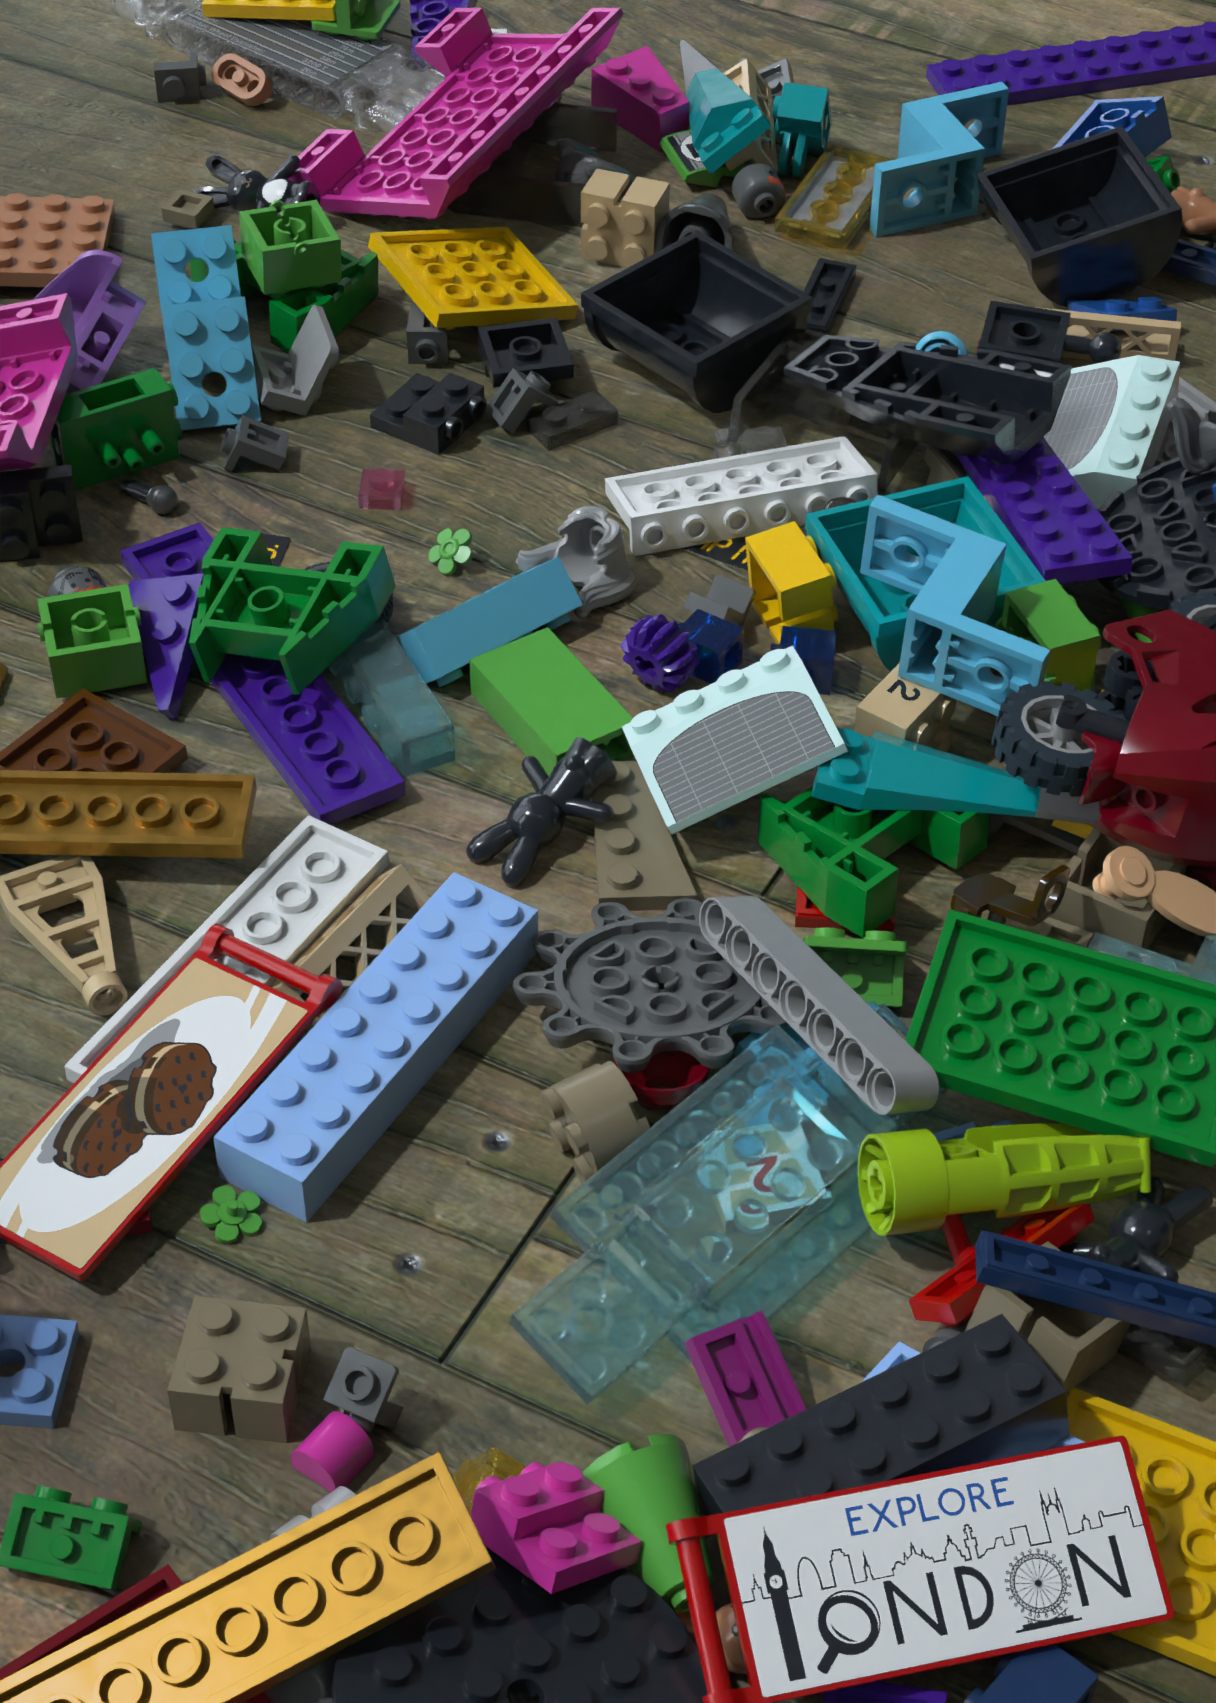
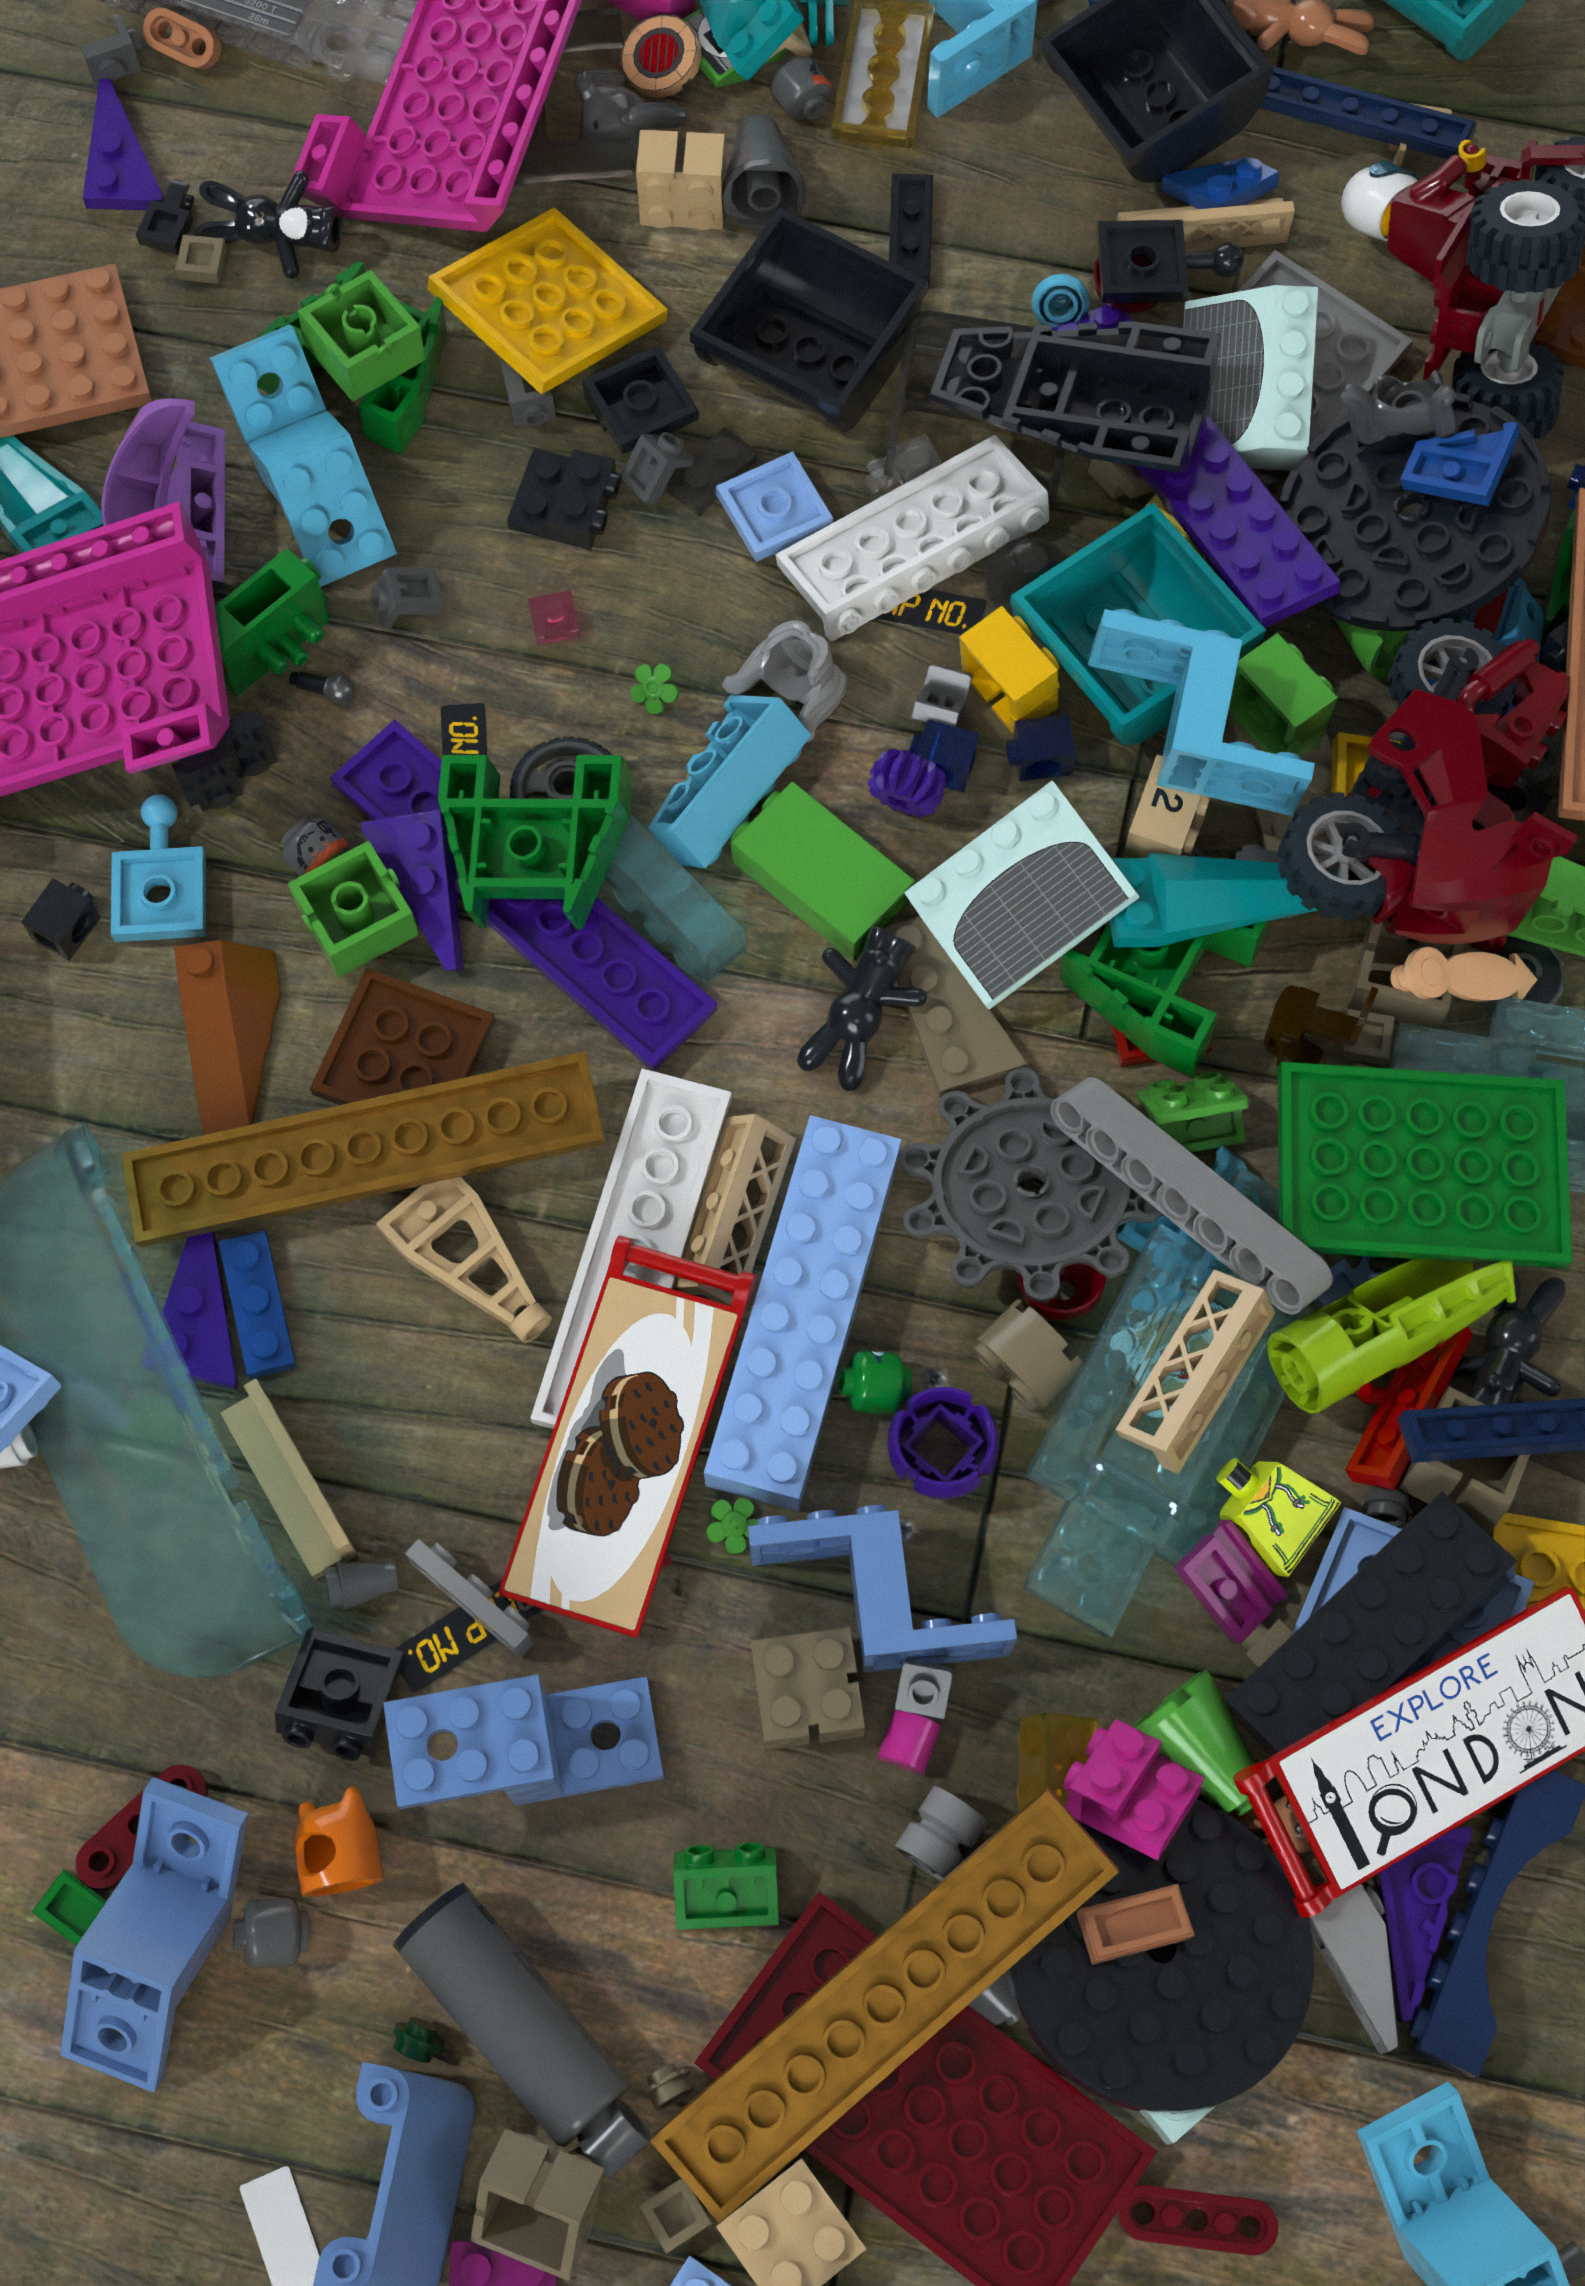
camera: 15 degrees left, 25 degrees up
light grey bracket [251,305,339,416] -> none
none -> dark purple wing [83,79,164,210]
none -> black plate [136,179,195,255]
none -> tile [620,14,702,99]
none -> light blue plate [716,451,833,562]
none -> medium blue bracket [748,1505,1017,1673]
none -> green head [838,1351,912,1415]
none -> dark purple piece [887,1387,999,1500]
none -> nougat tile [1076,1884,1195,1965]
none -> tan fence [1115,1270,1276,1474]
none -> neon yellow torso [1216,1458,1341,1577]

